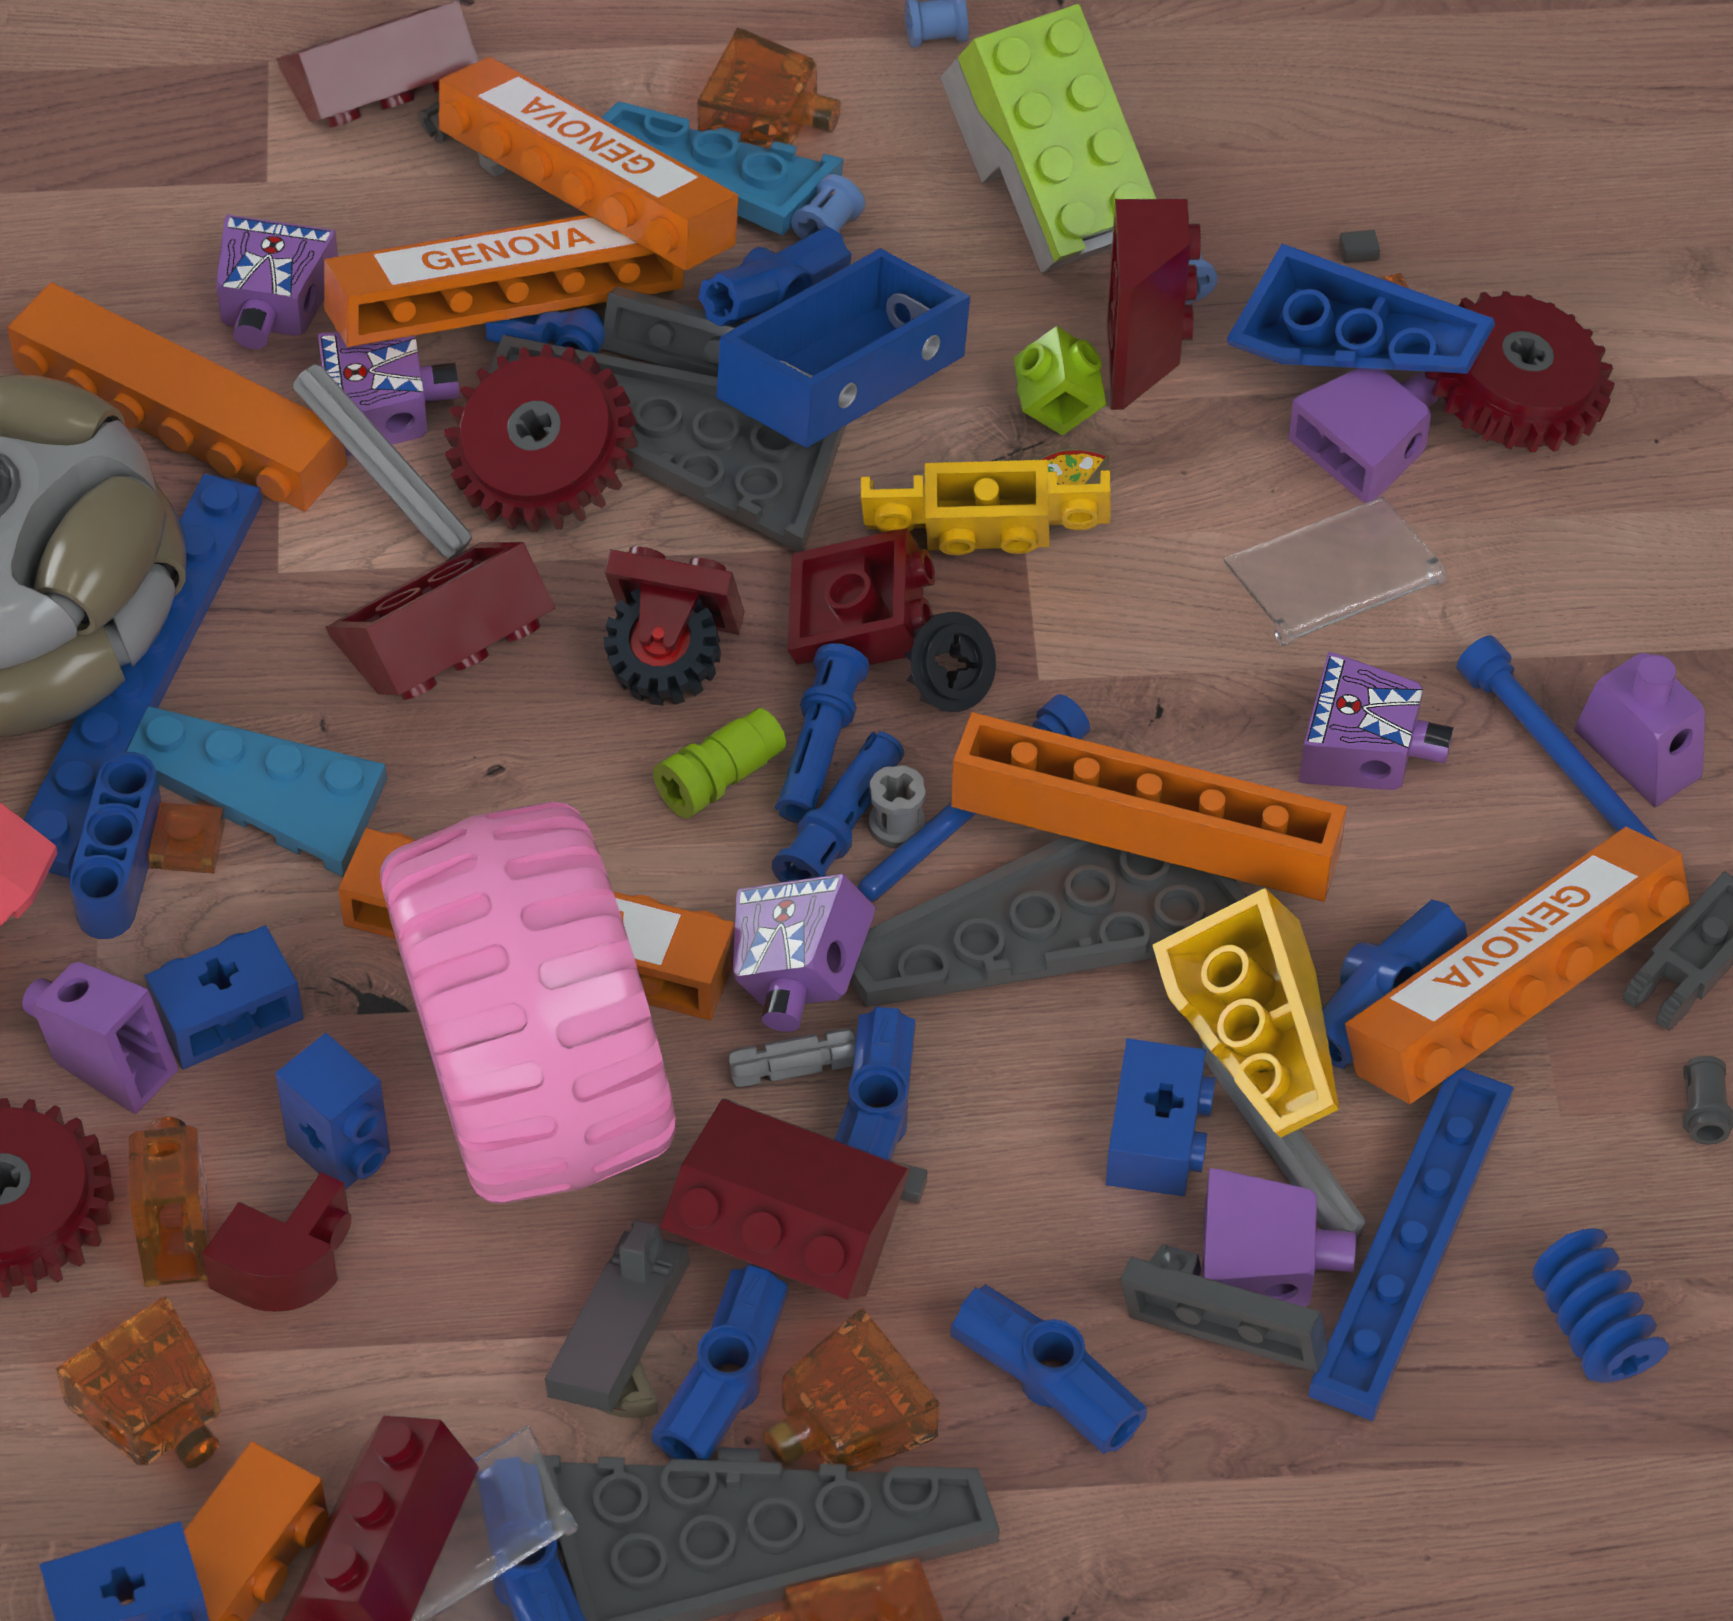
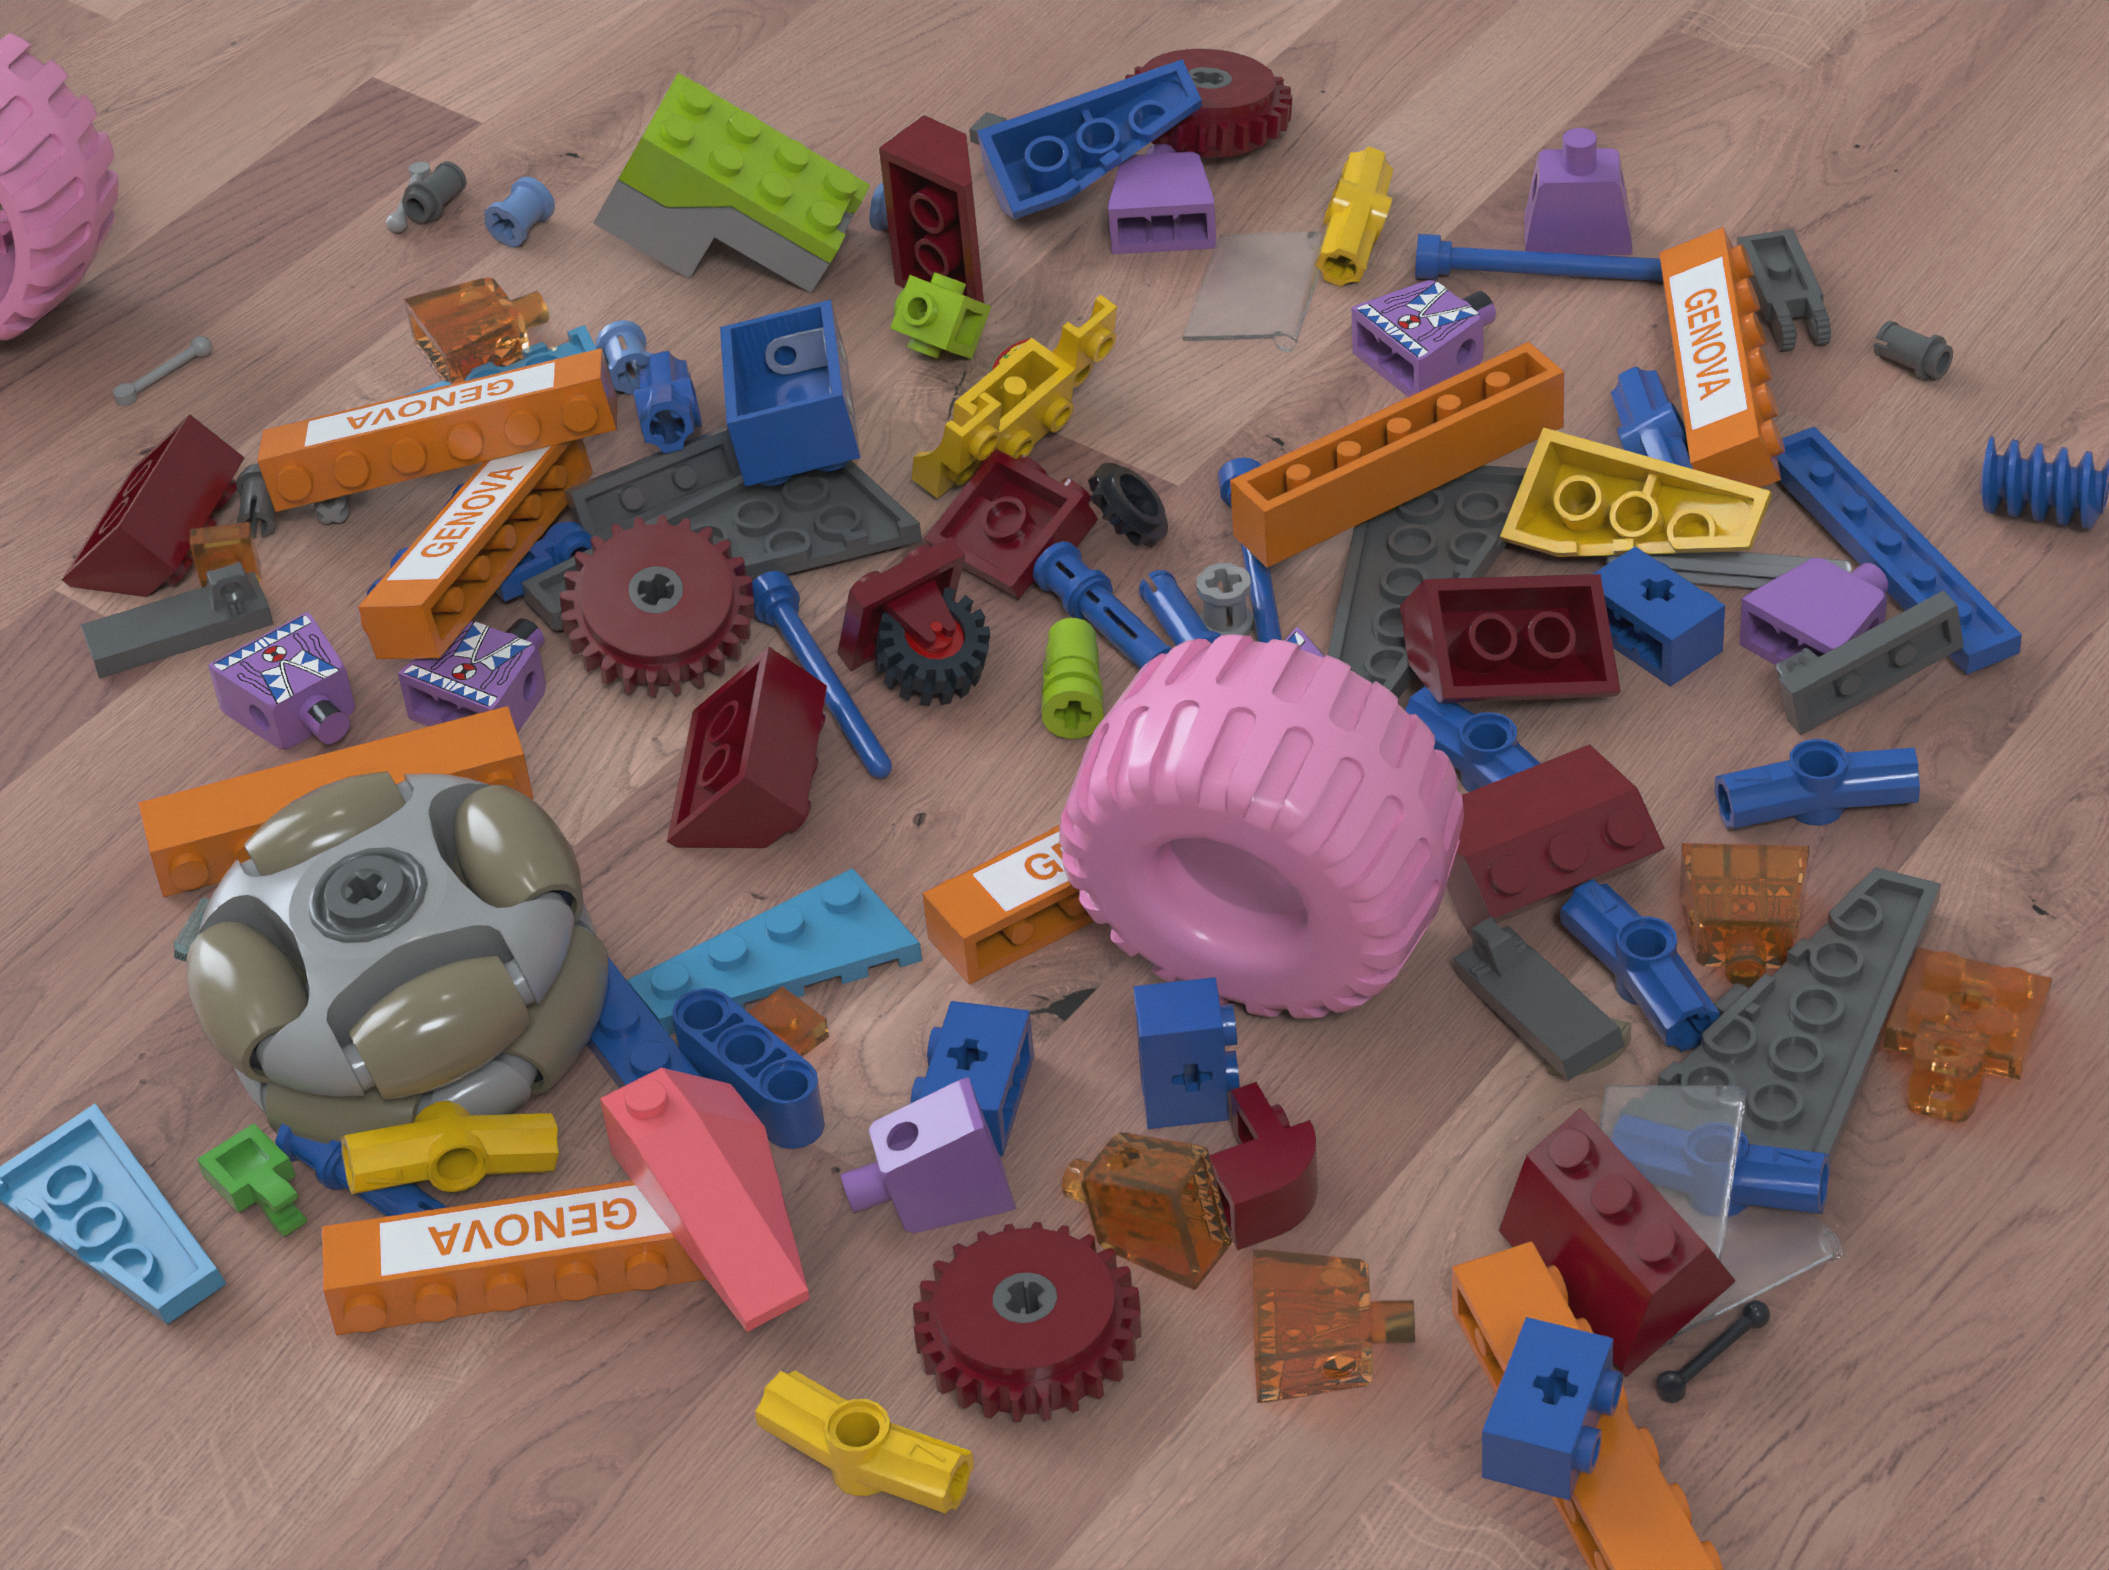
camera: 45 degrees left, 10 degrees down
light grey axle [293,364,472,559] -> none
none -> dark grey hinge [81,562,274,679]
none -> clear orange plate [190,522,261,587]
none -> blue piece [752,571,892,779]
none -> yellow piece [1315,146,1394,287]
none -> dark red slope [1400,574,1621,703]

